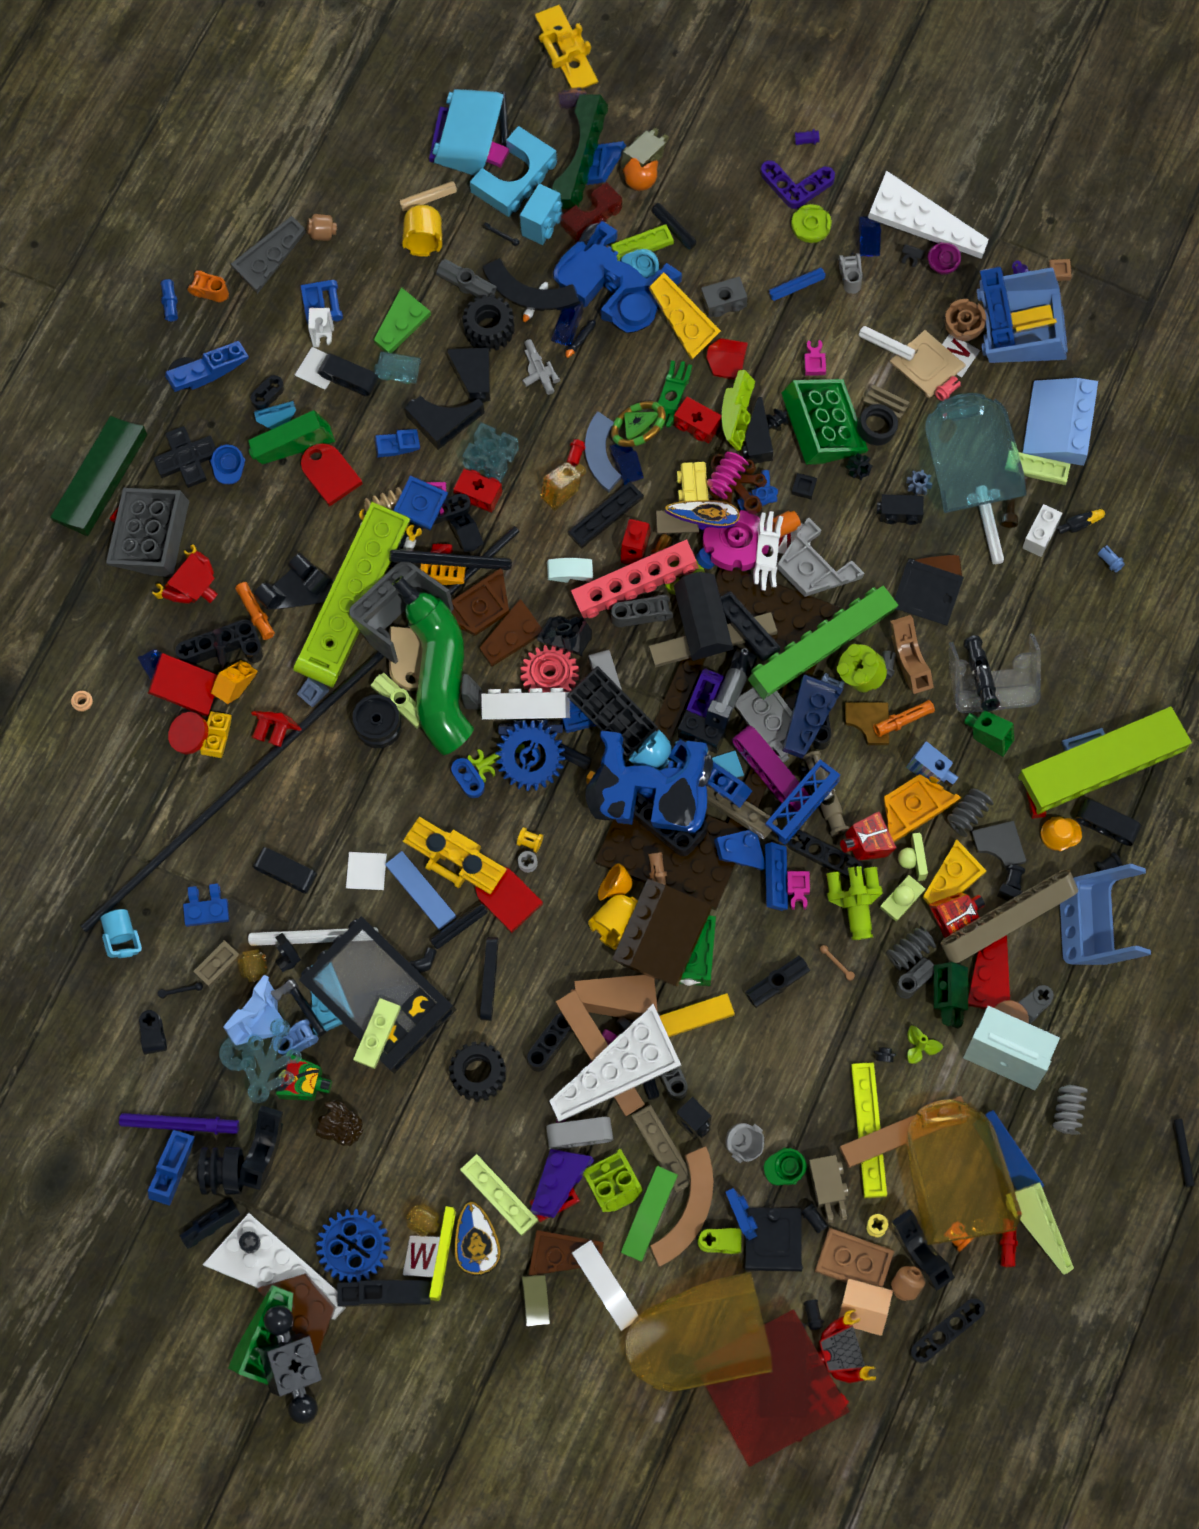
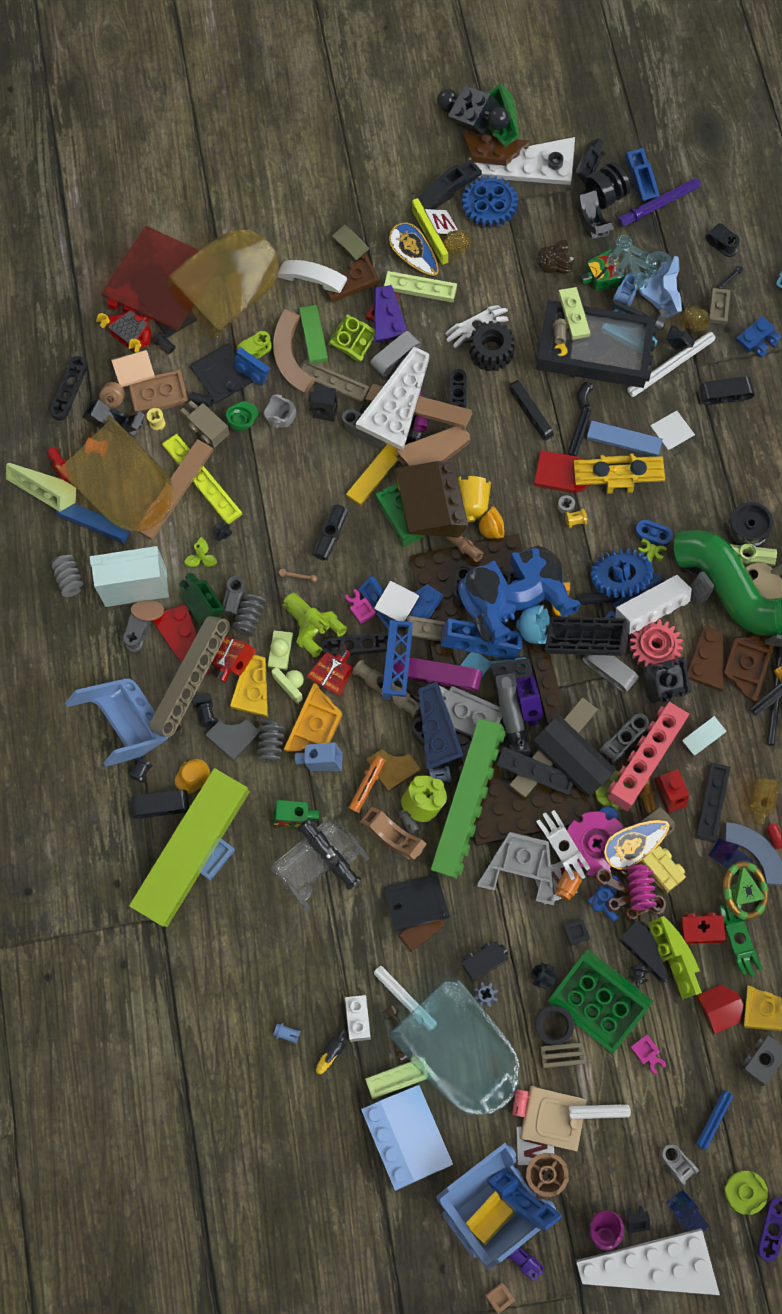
camera: 145 degrees right, 0 degrees up
none -> white sticker [374,581,419,621]
none -> white piece [445,305,509,348]
none -> dark tan pin [553,319,567,344]

